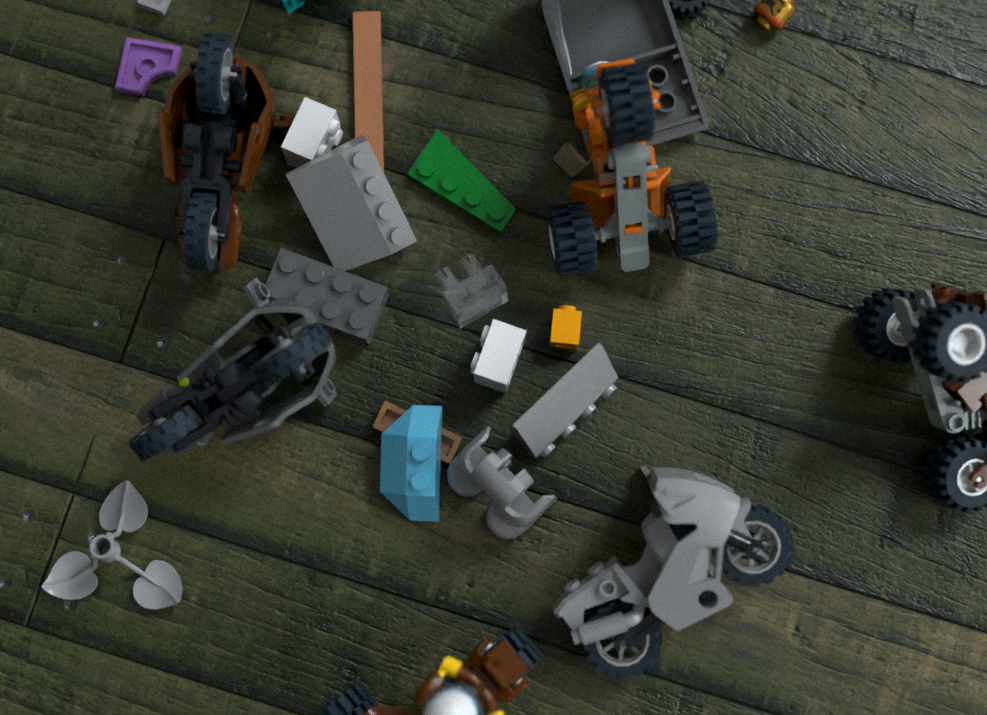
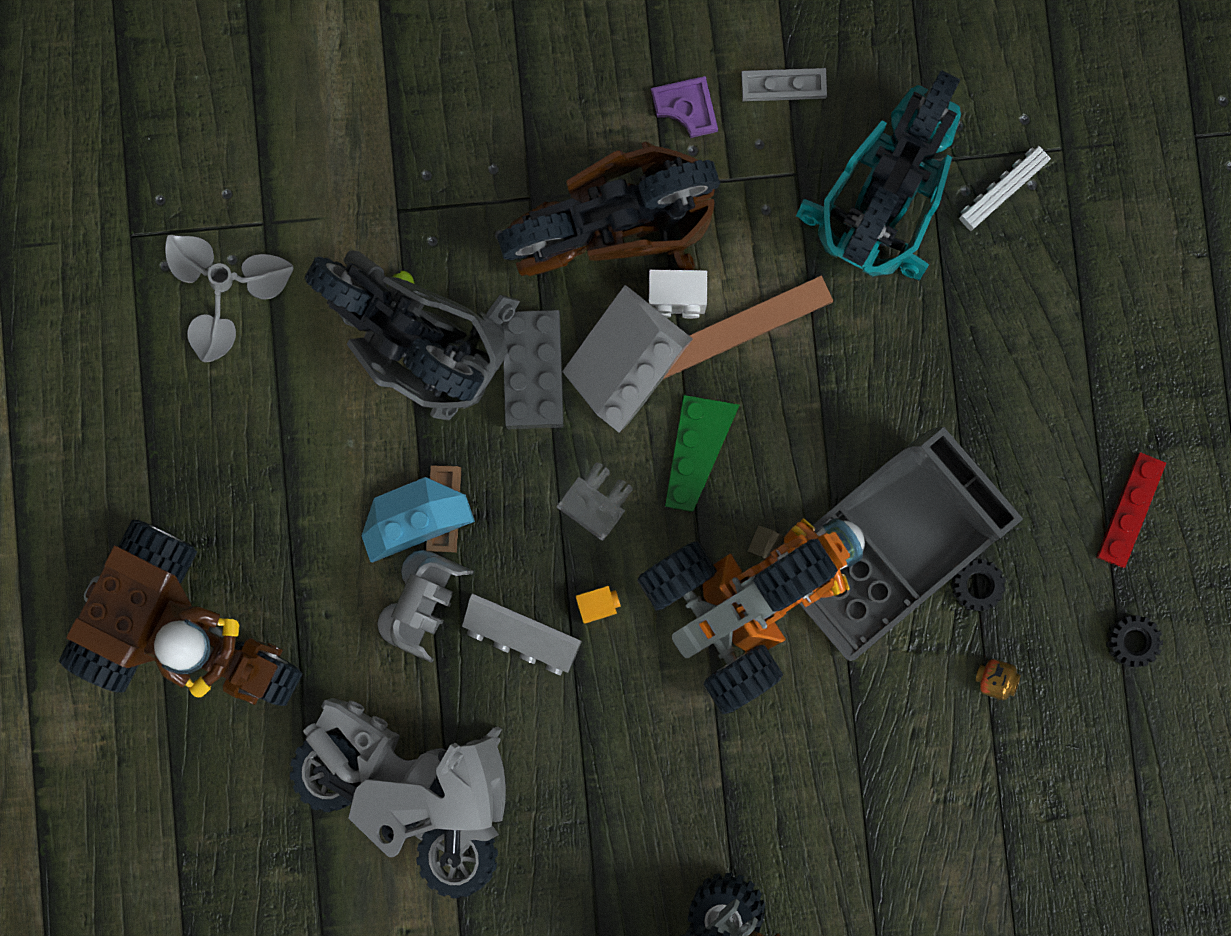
camera: 70 degrees right, 5 degrees up
white brick [470,319,526,393] -> none

